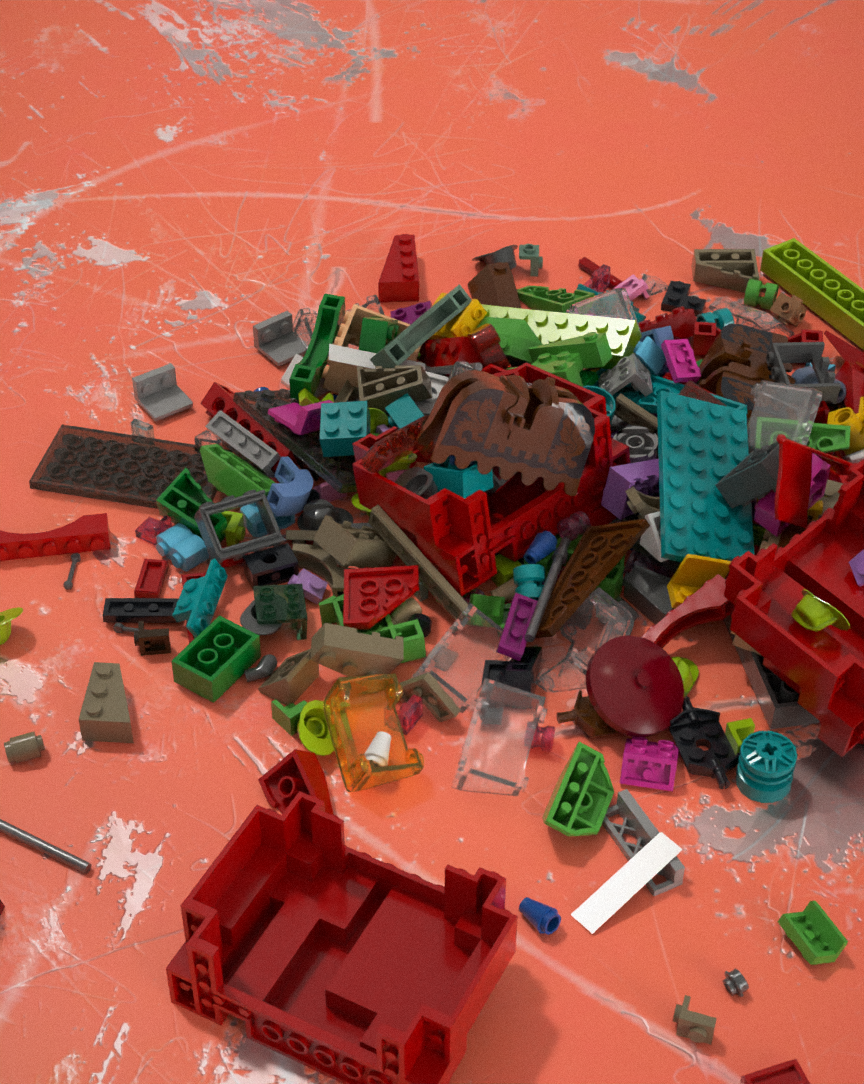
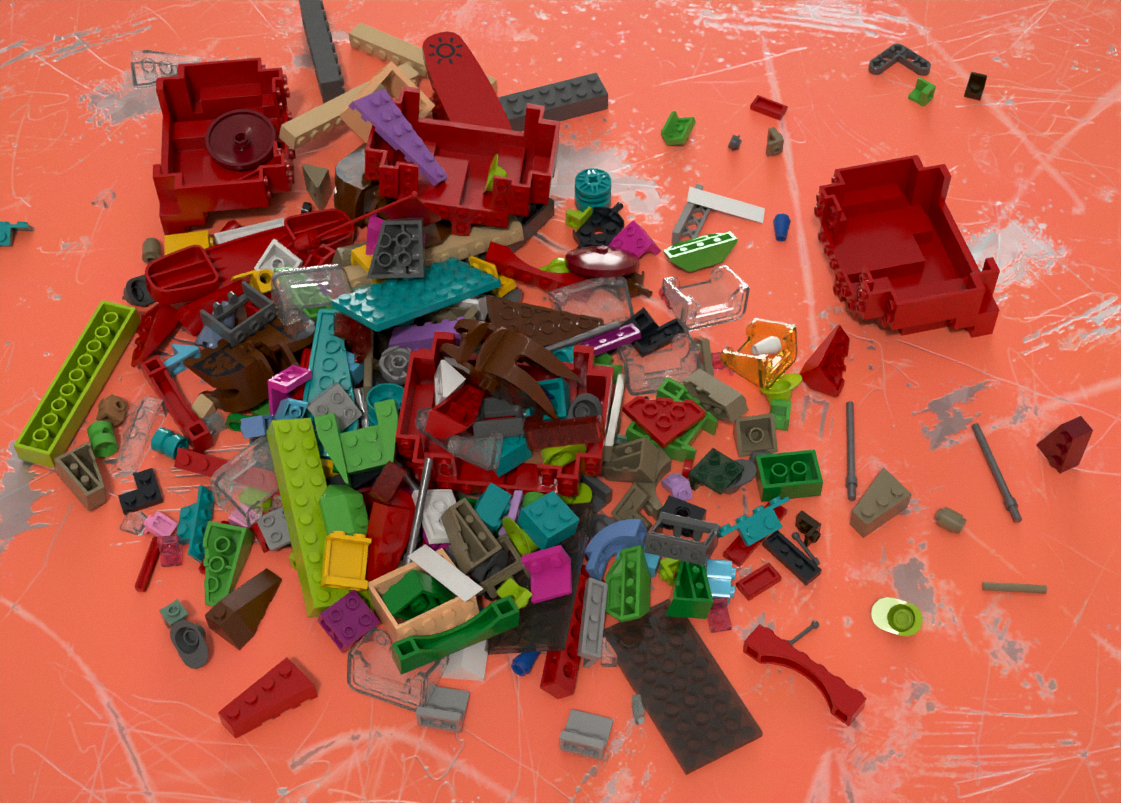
camera: 130 degrees left, 10 degrees up
sand green arch [370,284,472,368] -> none
none -> red tile [681,458,693,479]
none -> flat silver bar [845,401,858,501]

